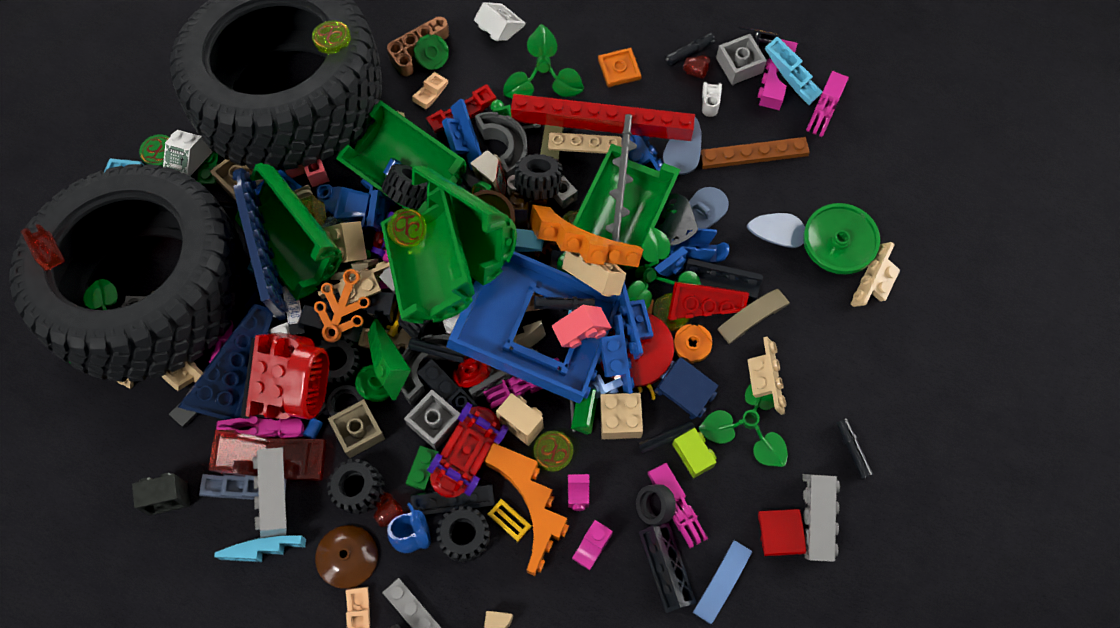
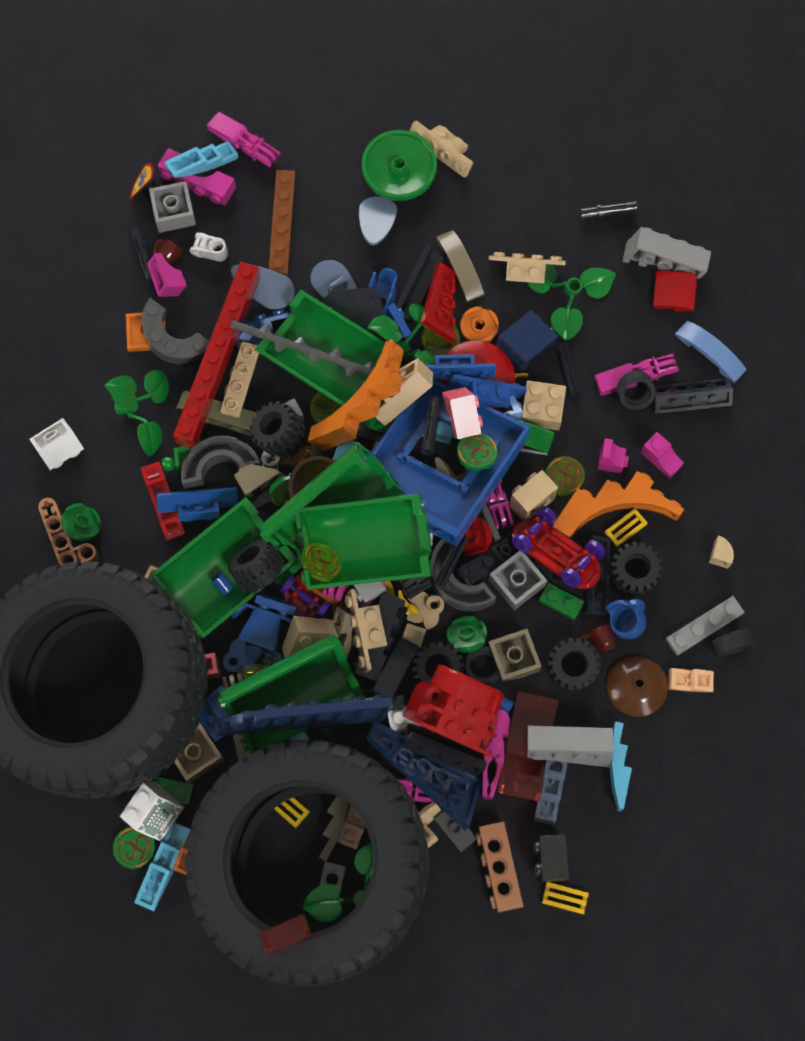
camera: 80 degrees left, 5 degrees up
clear neon green tile [312,20,351,53] -> none
orange plant [314,269,371,343] -> none
green wedge [367,319,411,400] -> none
light nougat slope [412,72,448,109] -> none
lime brick [672,428,716,479] -> none
none -> dark grey brick [142,298,209,365]
none -> dark pink arch [147,253,186,297]
none -> green tile [457,434,498,471]
none -> nougat brick [475,822,523,913]
none -> yellow tile [542,882,589,914]

